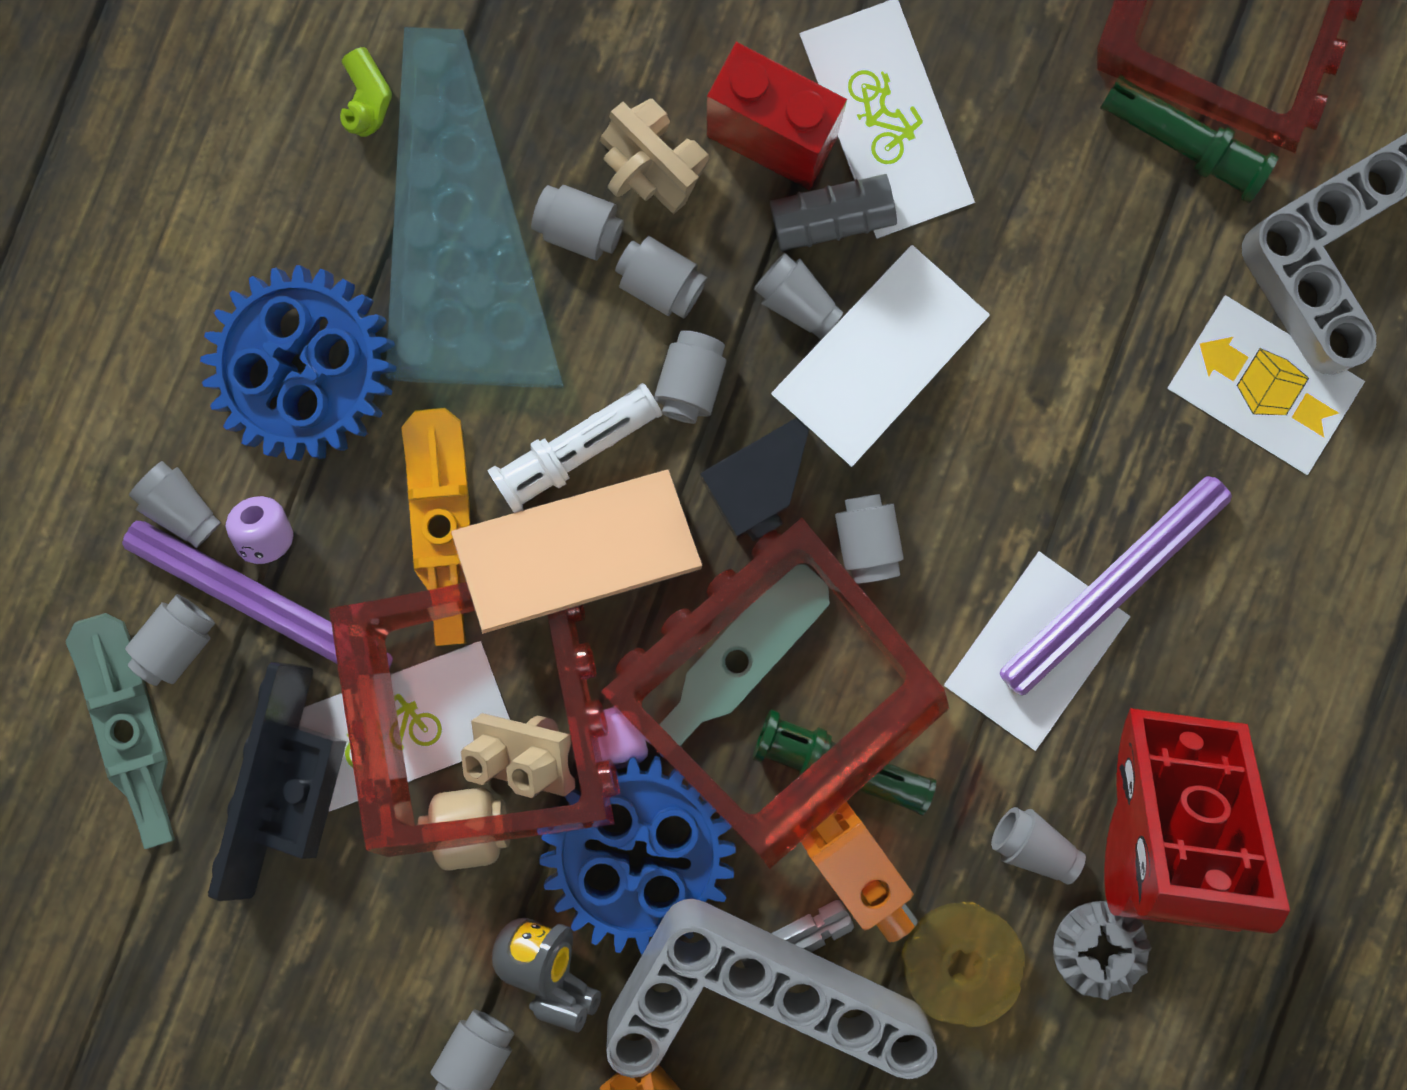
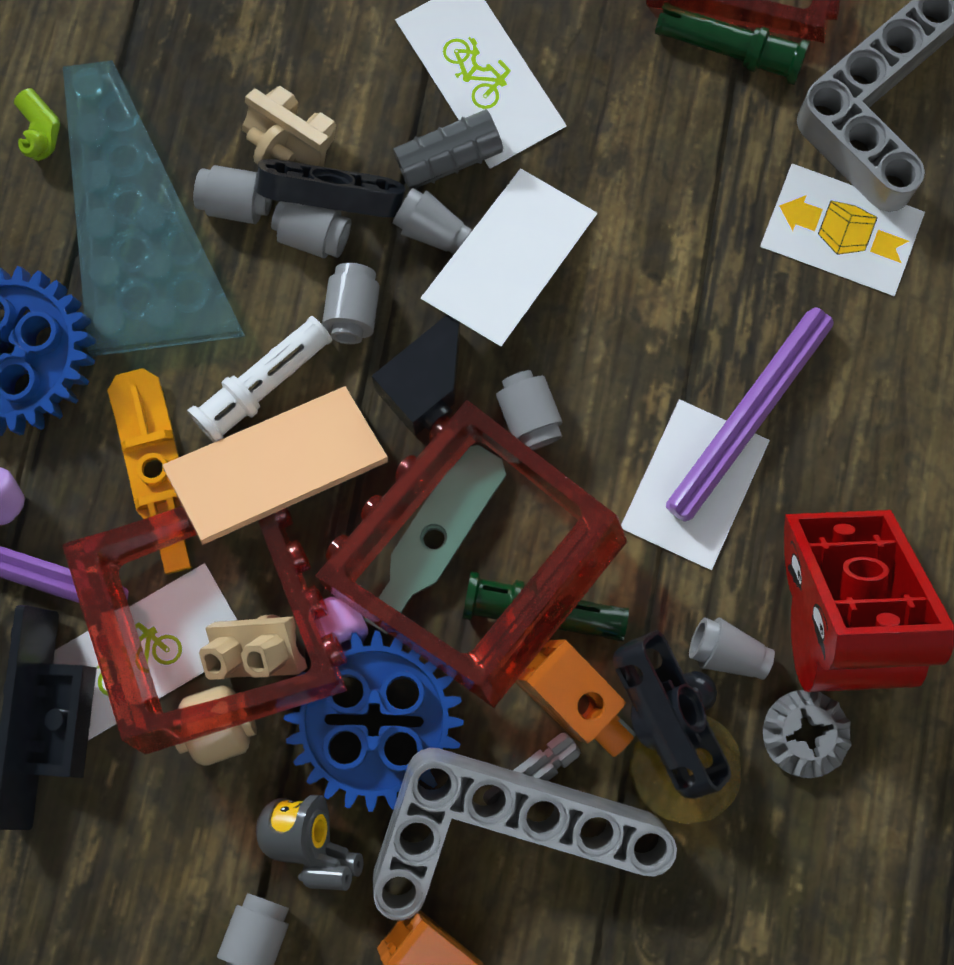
camera: 10 degrees left, 10 degrees down
red brick [707,41,847,190] -> none
none -> black beam [254,159,405,217]
none -> black piece [612,630,731,799]

